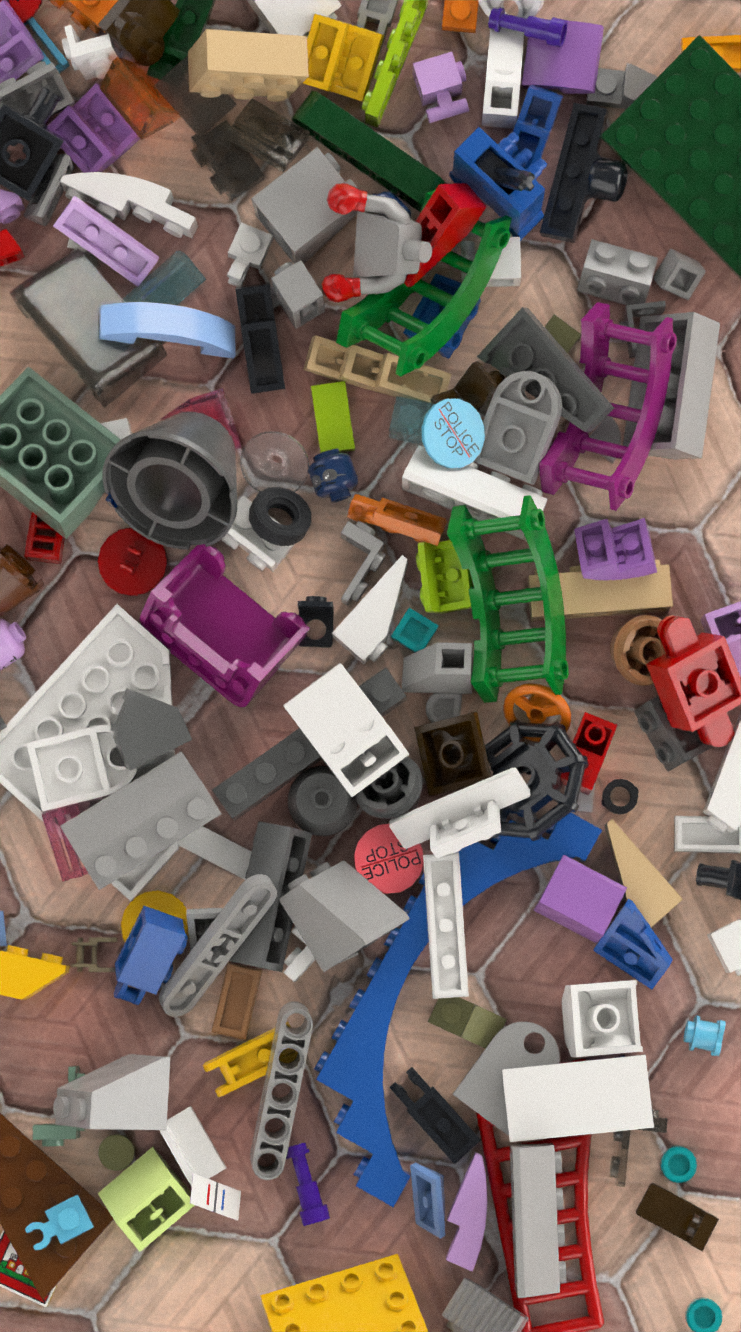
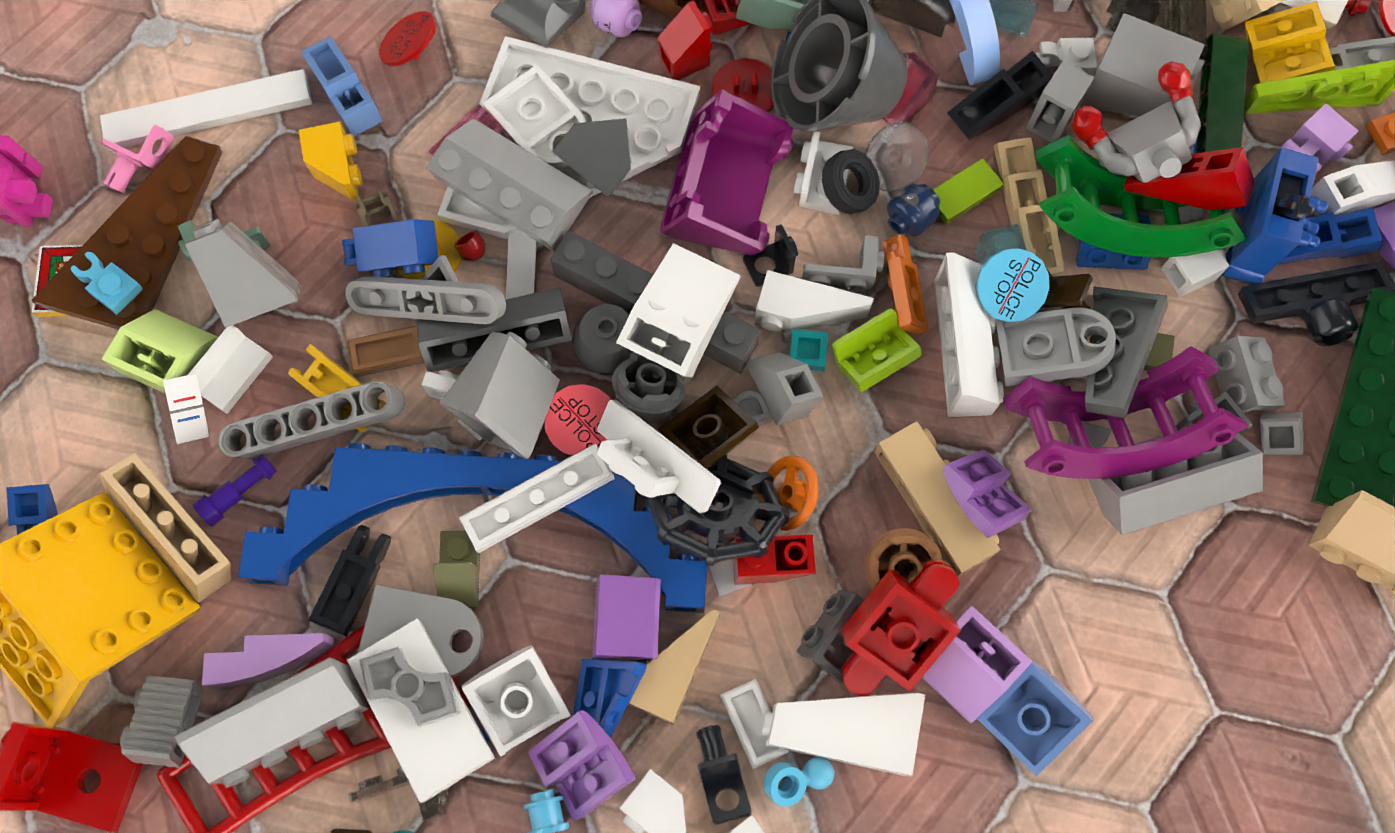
camera: 60 degrees right, 10 degrees down
olive tile [98,1134,135,1171] -> none
medium blue slope [410,1162,446,1239] -> none
green fence [447,495,569,703] -> none
black piece [601,779,639,815] -> none
none -> tan brick [100,453,231,603]
none -> light grey tile [359,647,460,726]
none -> red hinge [454,230,486,261]
none -> medium lavender slope [528,710,636,821]
none -> red slope [657,1,713,81]

